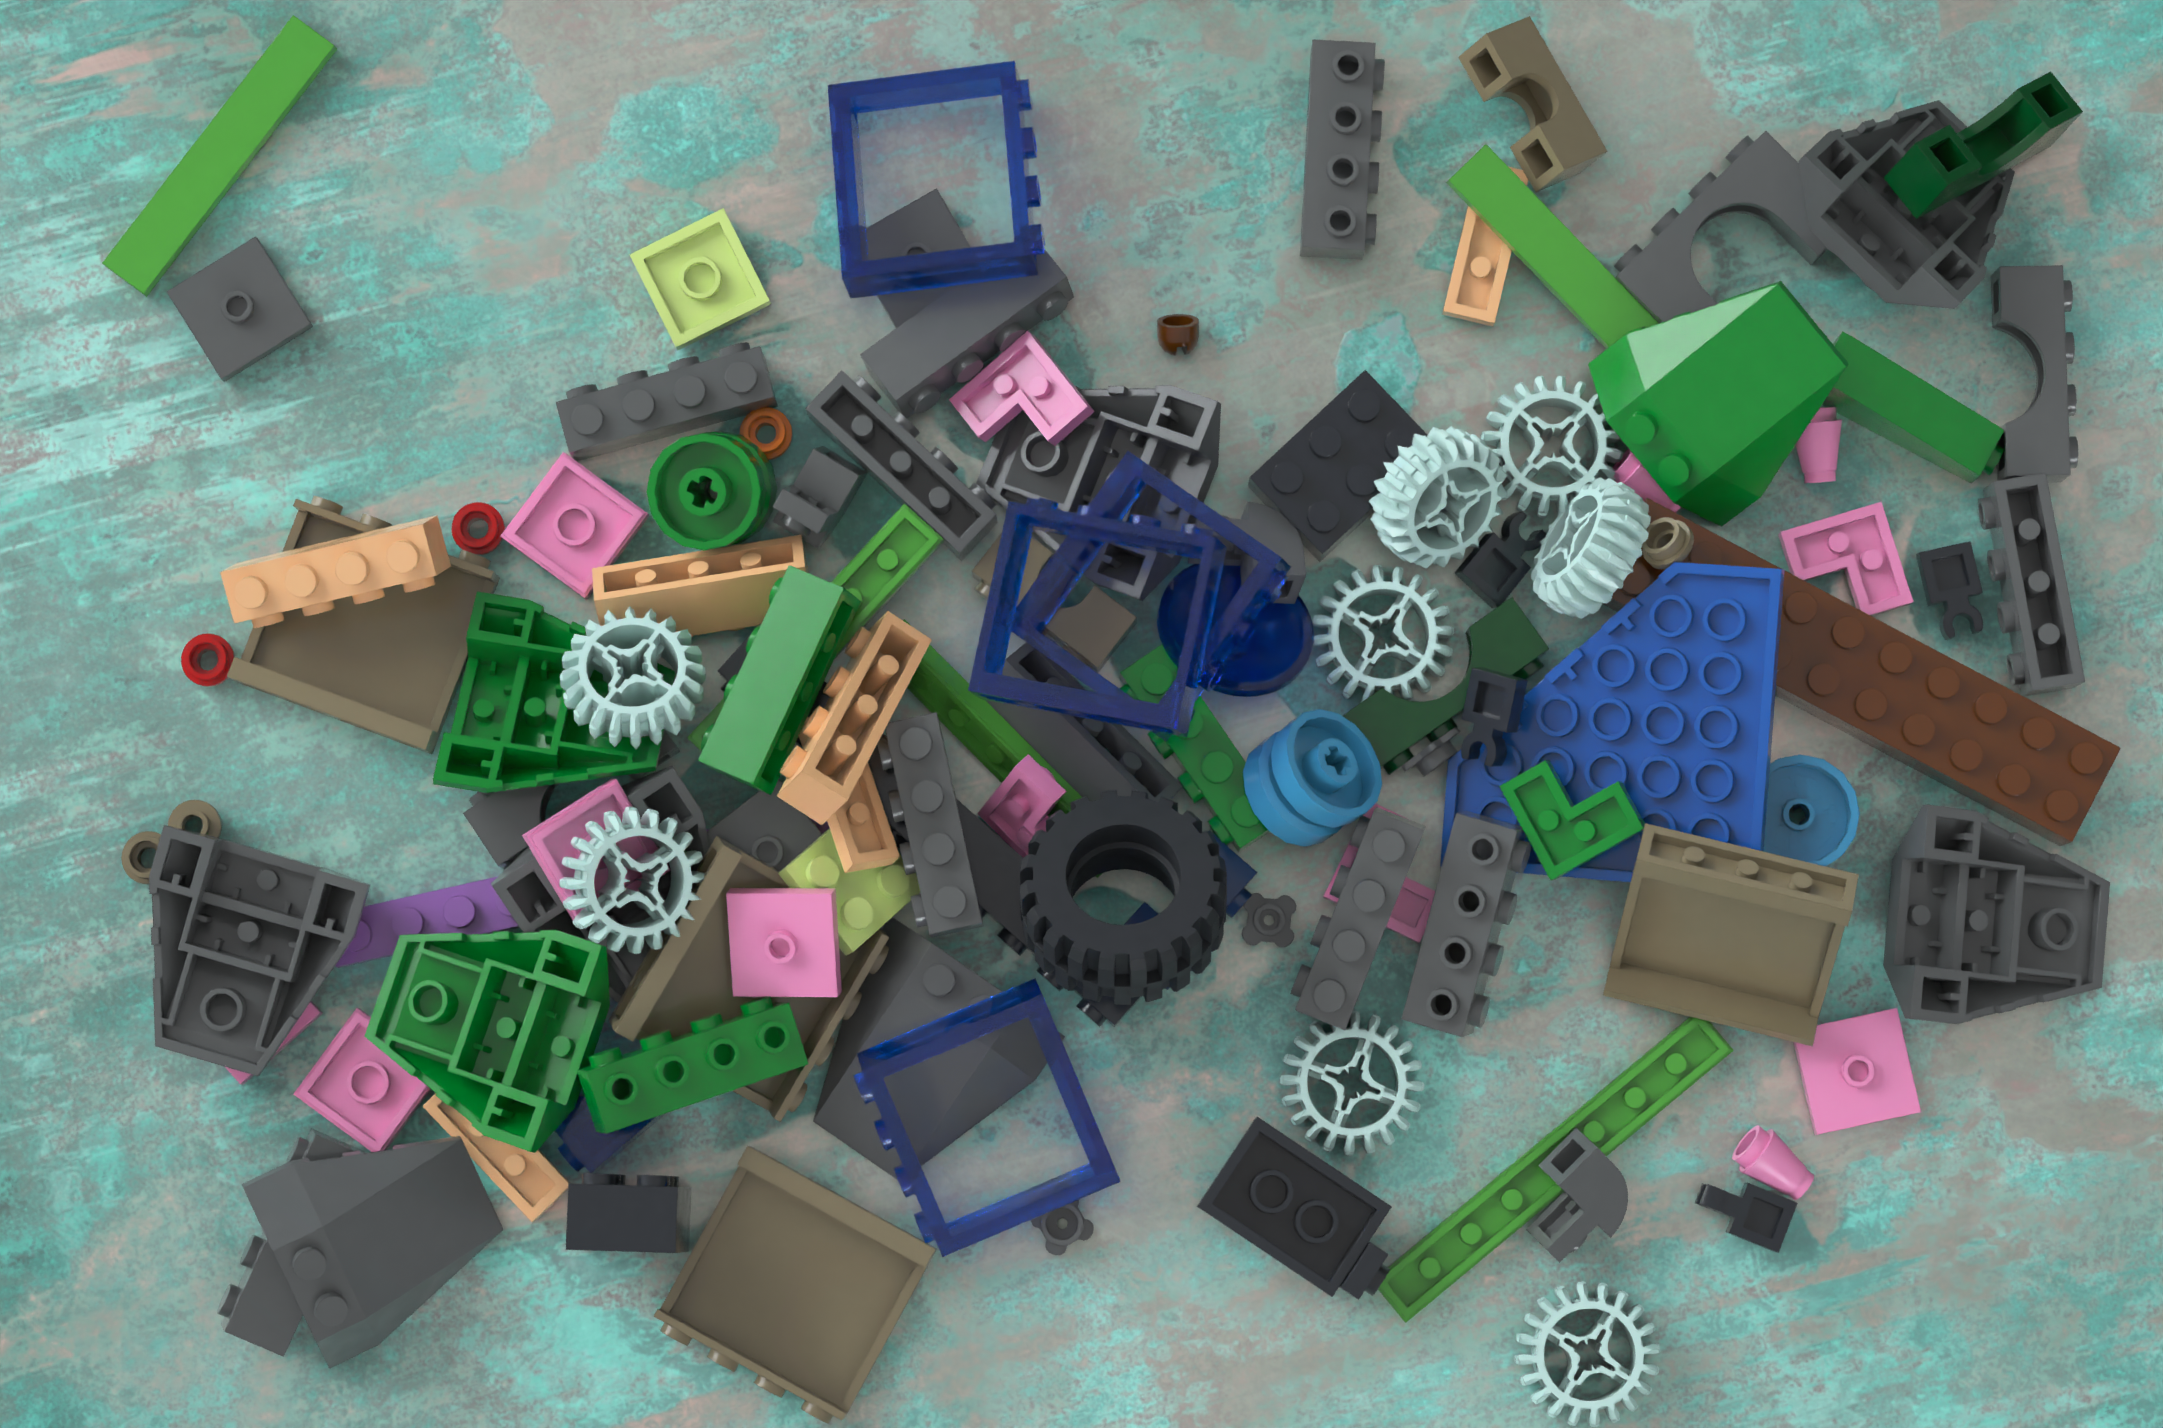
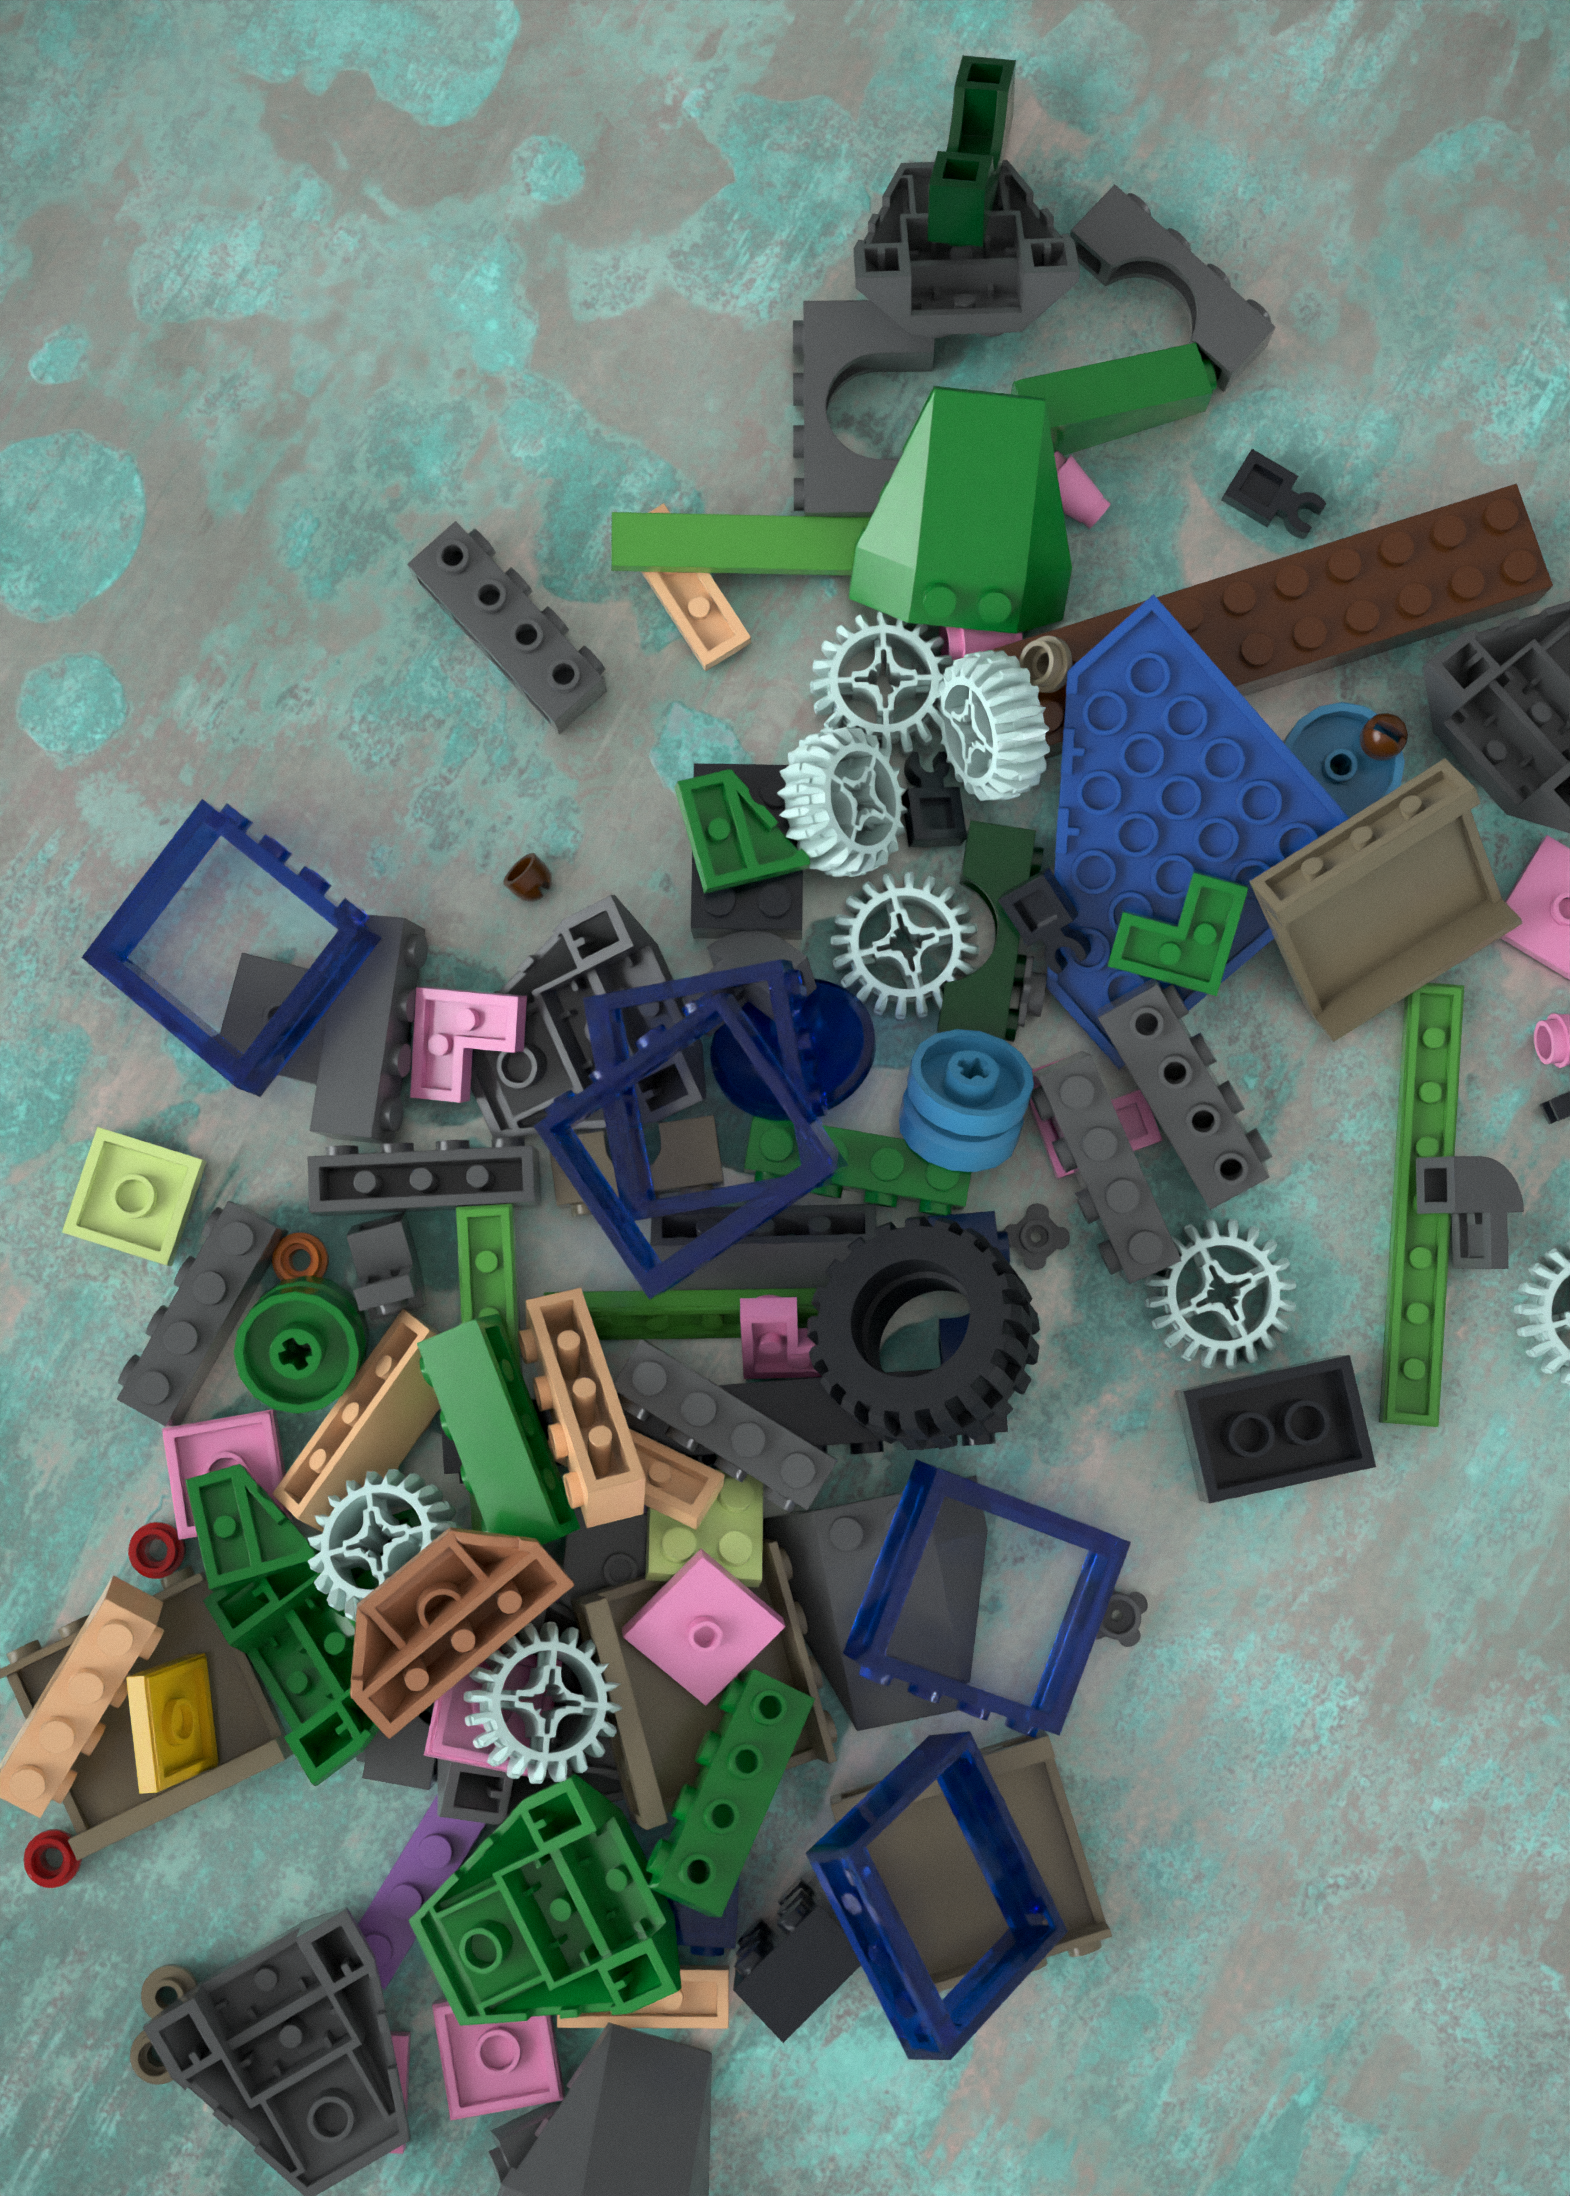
camera: 45 degrees left, 0 degrees up
black plate [1339,1242,1390,1300] -> none
dark tan arch [1458,16,1608,192] -> none
bright pink plate [1778,501,1914,616] -> none
dark grey brick [1978,473,2085,696] -> none
none -> yellow plate [126,1653,219,1794]
none -> green wing [185,1464,318,1592]
none -> nougat wedge [350,1527,574,1739]
none -> green wing [674,769,811,894]
none -> clear blue window [805,1731,1068,2060]
none -> reddish brown hinge [1360,713,1408,761]

